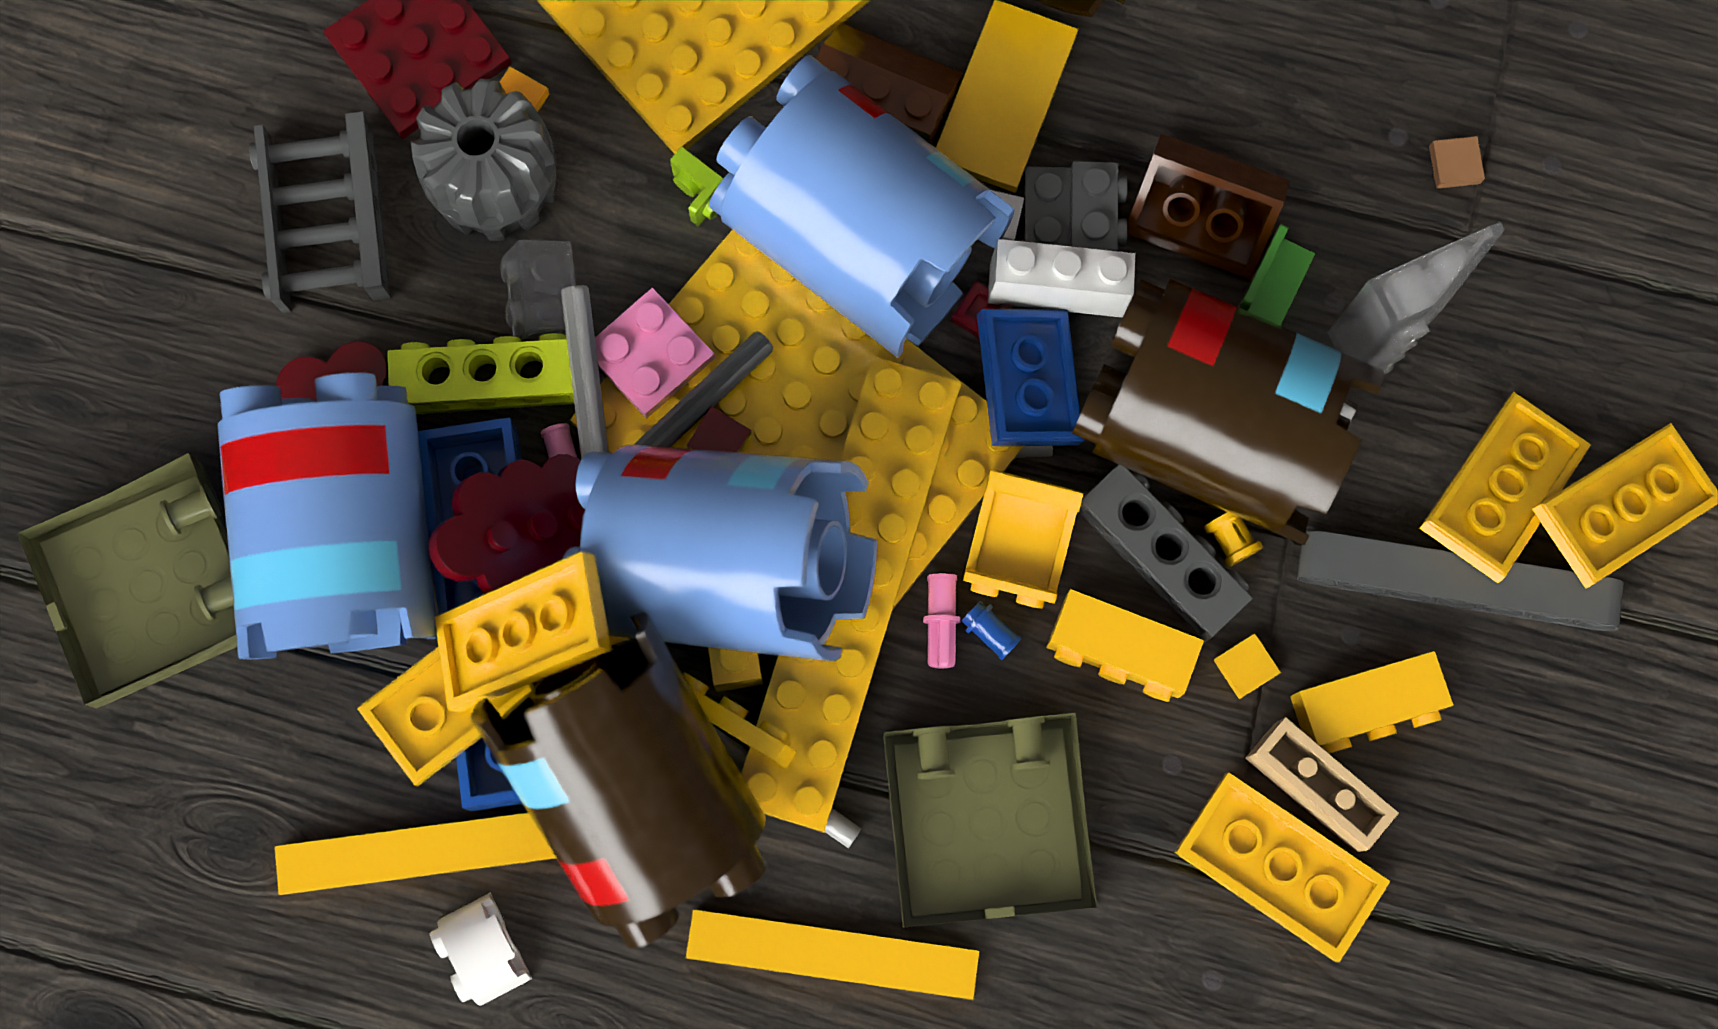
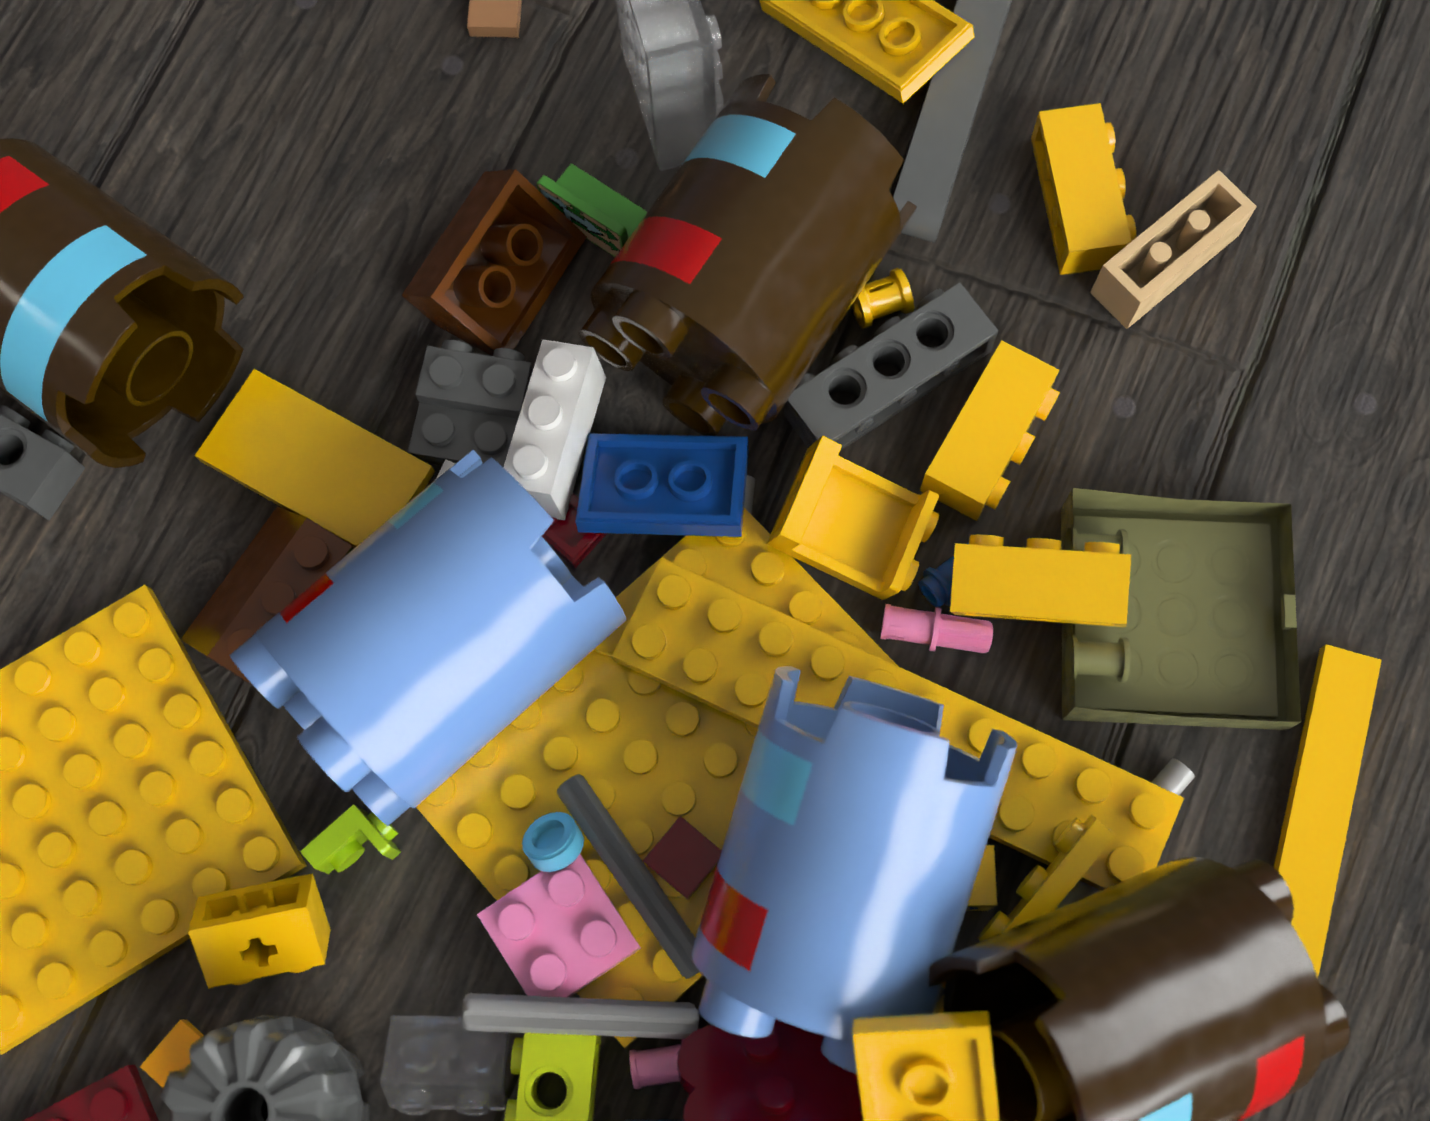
camera: 75 degrees left, 5 degrees down
yellow plate [1174,772,1390,962] -> none
yellow tile [1213,633,1281,699] -> none
none -> yellow brick [188,873,331,988]
none -> medium azure tile [522,812,584,872]
none -> yellow brick [950,535,1131,627]

